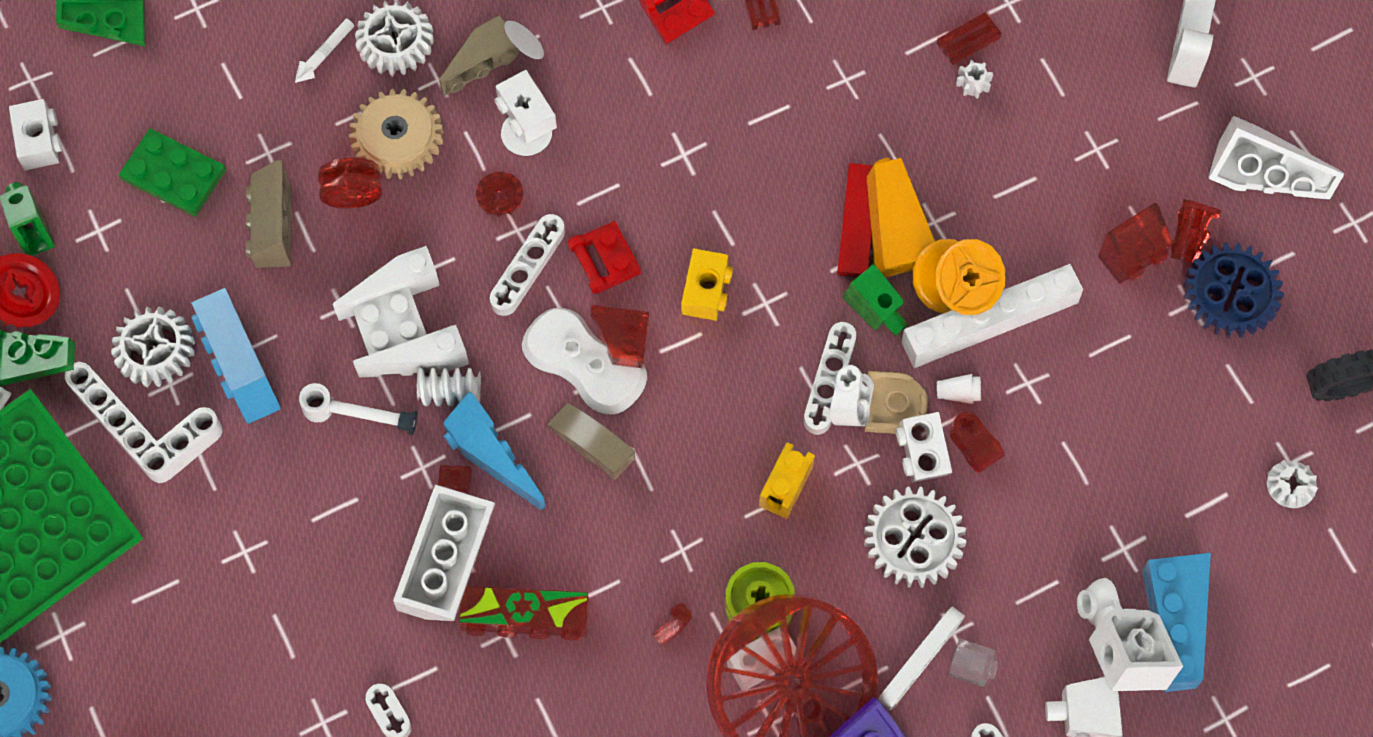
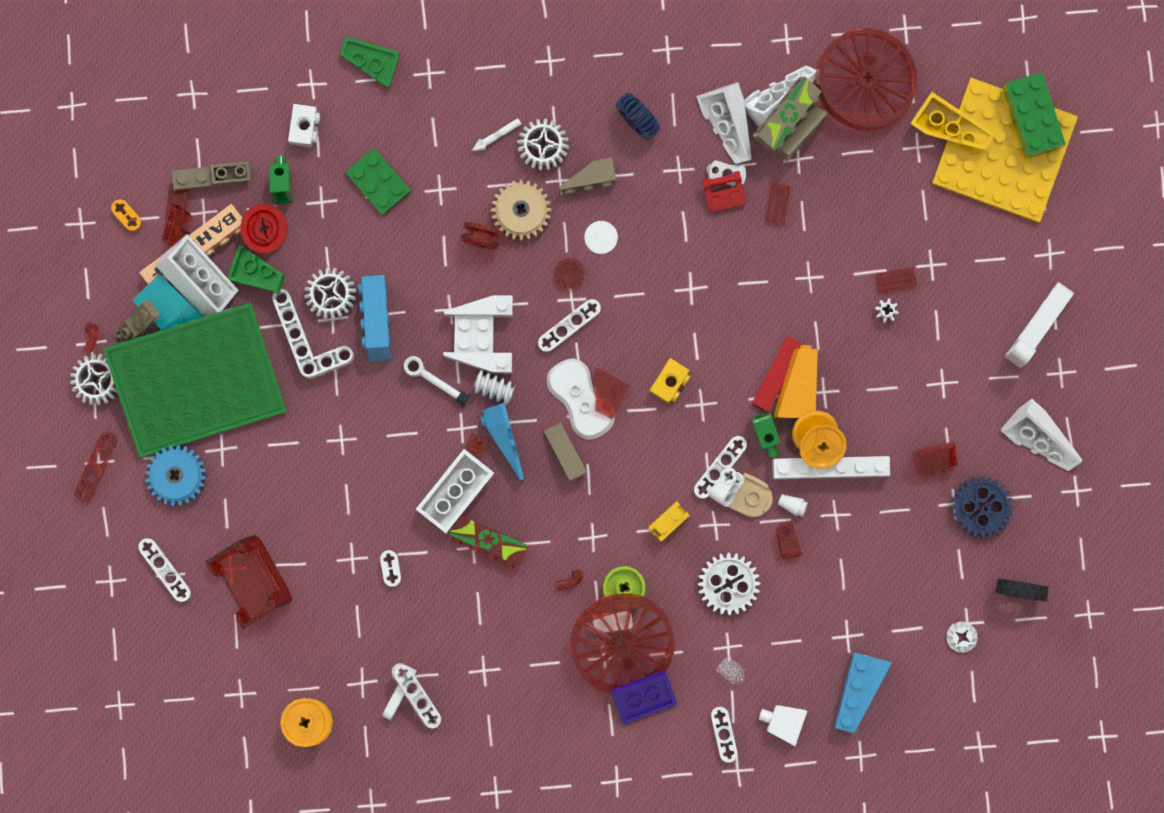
camera: 20 degrees right, 15 degrees up
dark tan slope [246,160,292,268] -> none
white brick [494,70,557,144] -> none
white sticker [504,21,544,59] -> none
red plate [567,221,641,294] -> none
white beam [878,606,965,711] -> none
white brick [896,412,952,483] -> none
white brick [1077,578,1183,691] -> none
clear red wing [1170,199,1221,264] -> none

